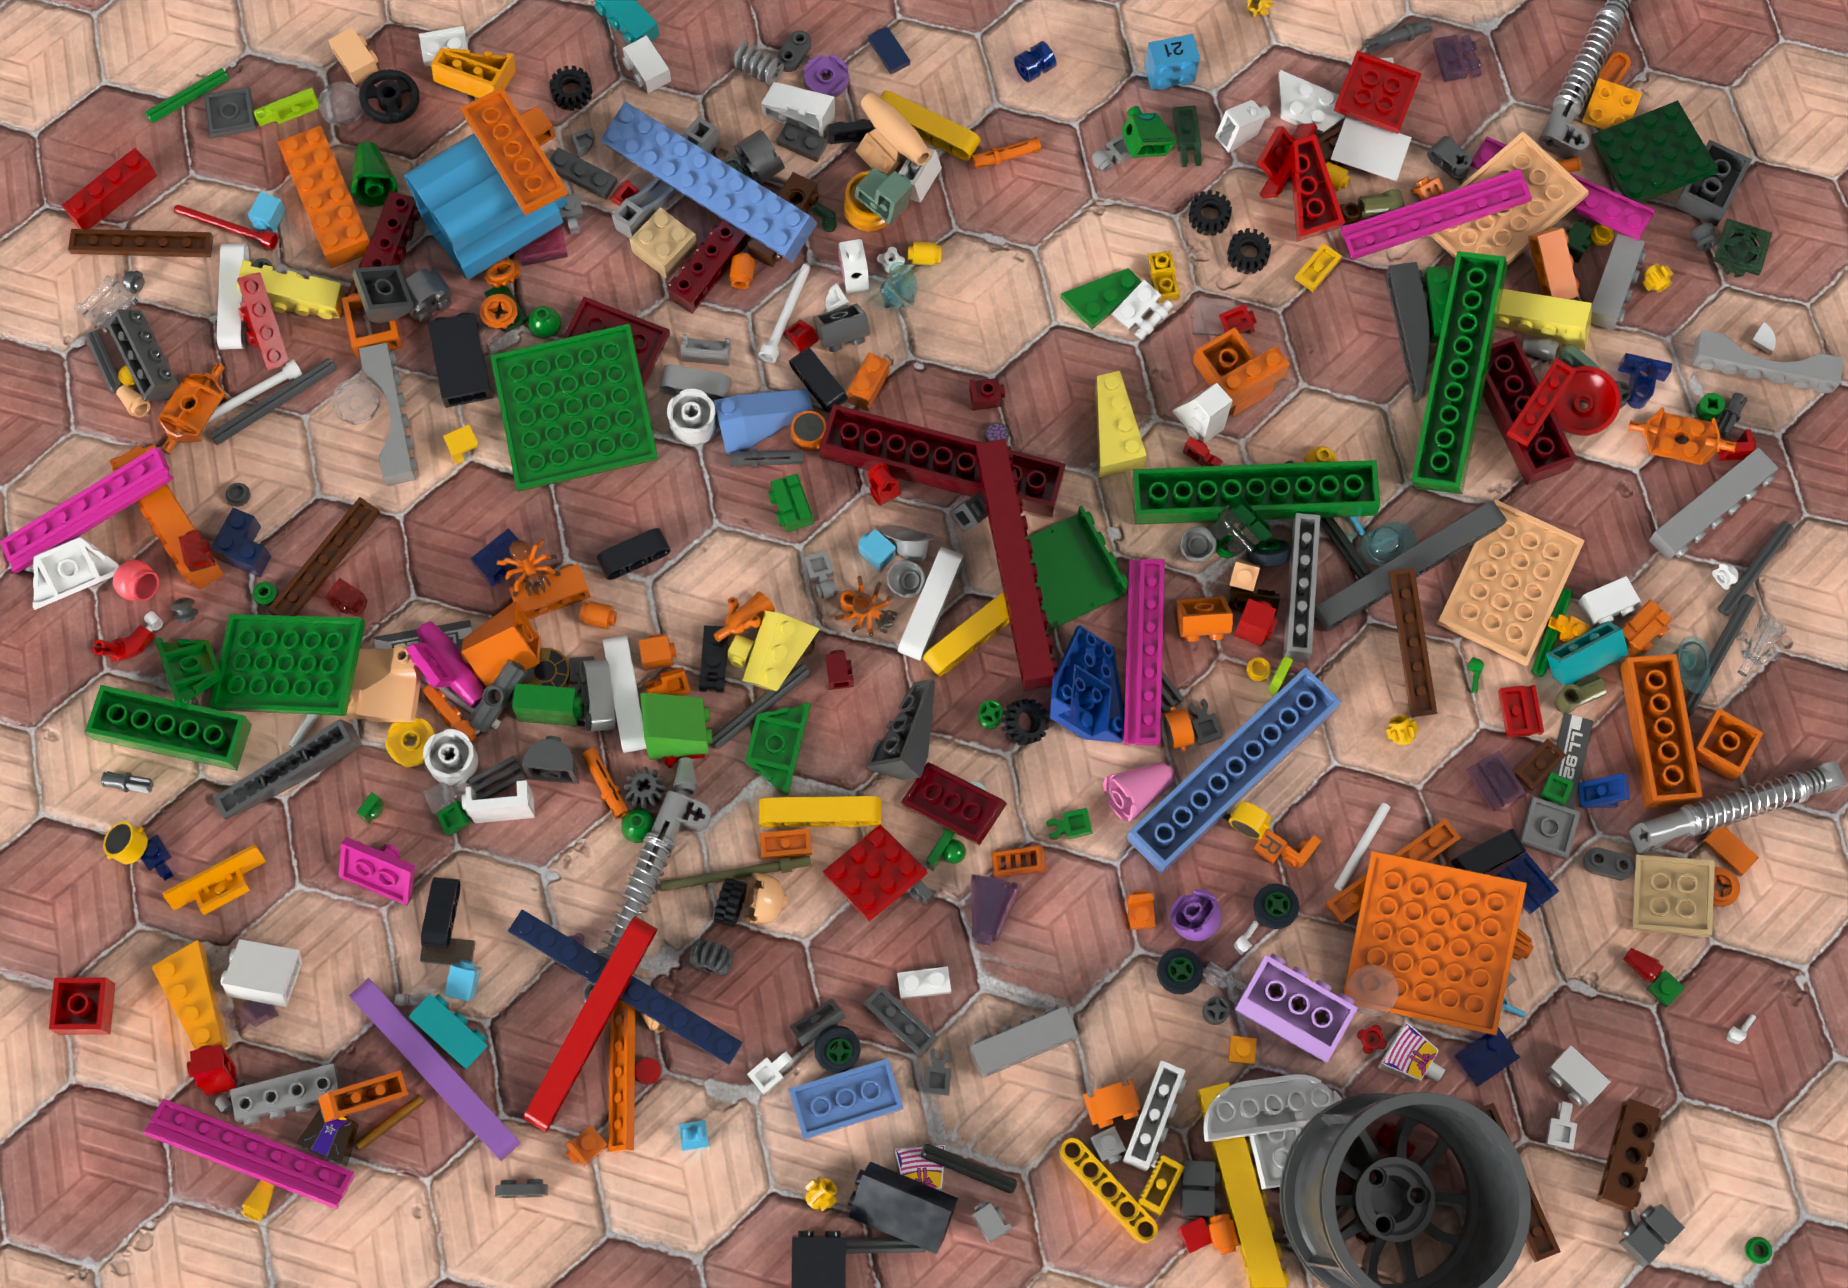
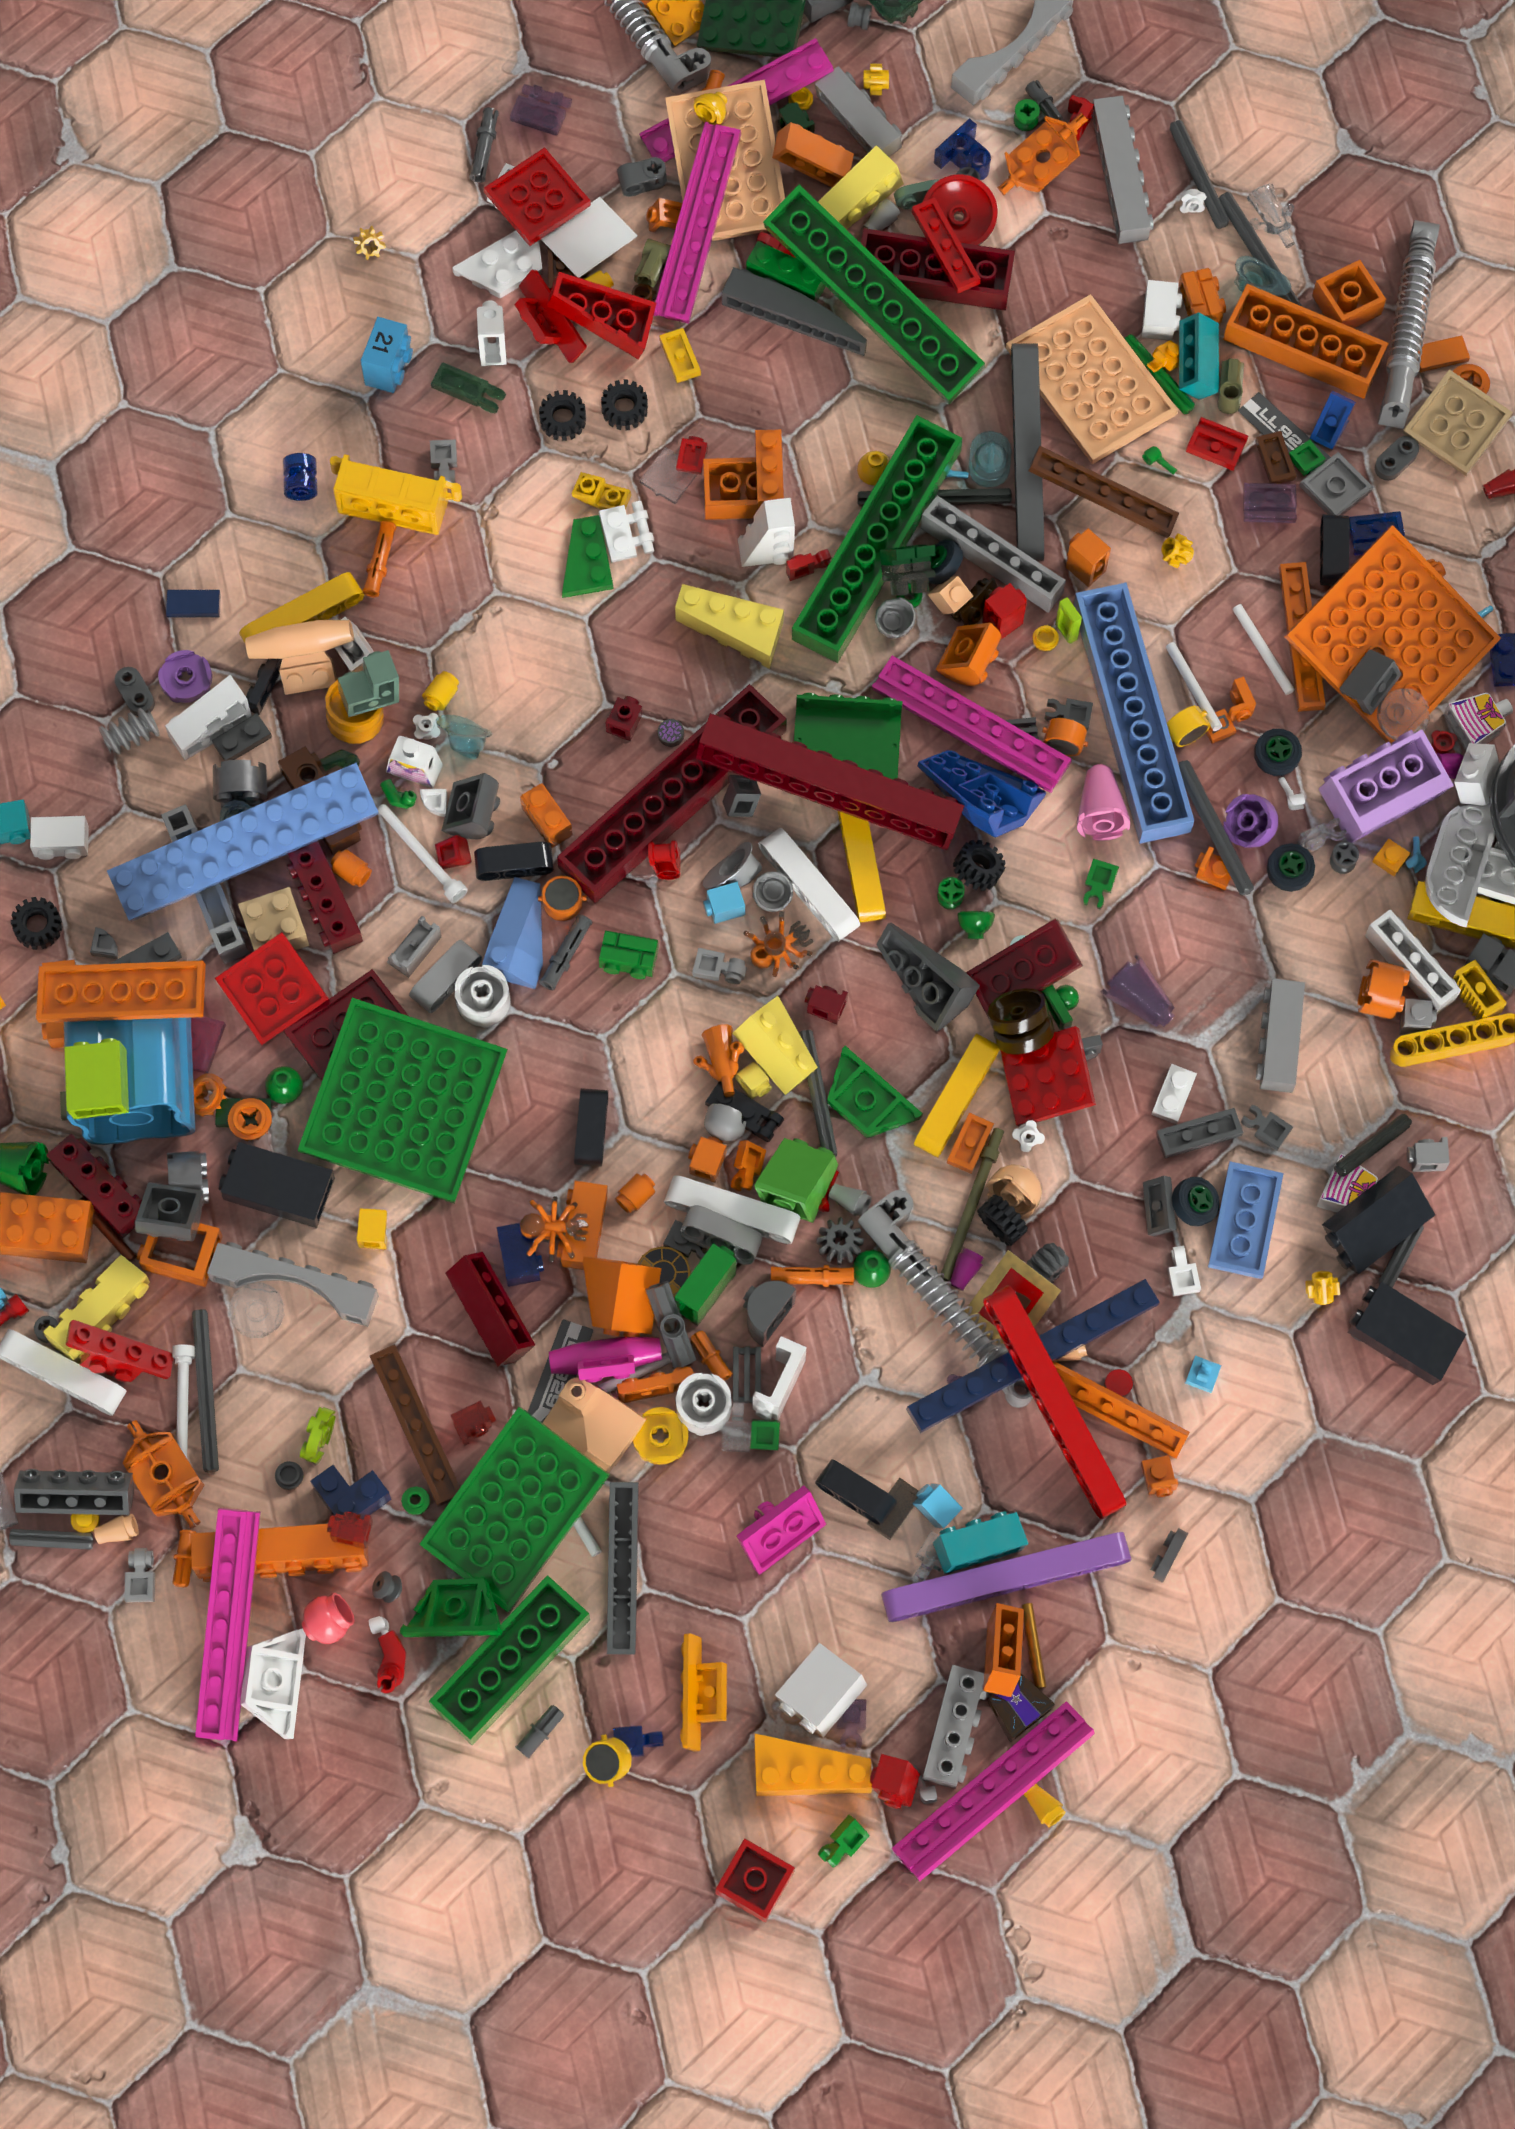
camera: 60 degrees left, 0 degrees up
green plate [356,792,384,824] -> none
red slope [609,180,640,206] -> none
orange slope [991,845,1047,877] -> none
green torso [1122,106,1177,158] -> none
white tile [1750,322,1776,355] -> none
none -> lime brick [64,1038,129,1119]
none -> light grey plate [124,1548,155,1602]
none -> red plate [215,931,329,1045]
none -> lime plate [300,1407,336,1464]
none -> yellow container [330,454,462,535]
none -> green arm [380,779,417,809]
none -> dark red brick [445,1251,535,1367]
none -> orange axle [690,1331,733,1381]
none -> yellow brick [693,92,727,125]
none -> light grey hair [704,1104,746,1141]
none -> green plate [818,1815,870,1868]
none -> magenta cone [949,1248,983,1291]
none -> green brick [957,911,995,939]
none -> pearl gold sticker [965,1250,1061,1346]
none -> dark brown wheel [987,988,1055,1055]
none -> white plate [1012,1120,1045,1152]
none -> orange brick [1066,528,1111,588]
none -> white bar [1166,642,1222,731]
none -> dark grey axle [1178,760,1254,896]
none -> dark grey panel [1340,650,1402,715]
none -> medium azure hand [1406,836,1427,873]
none -> magenta cone [1436,753,1464,779]
none -> white brick [1454,743,1500,805]

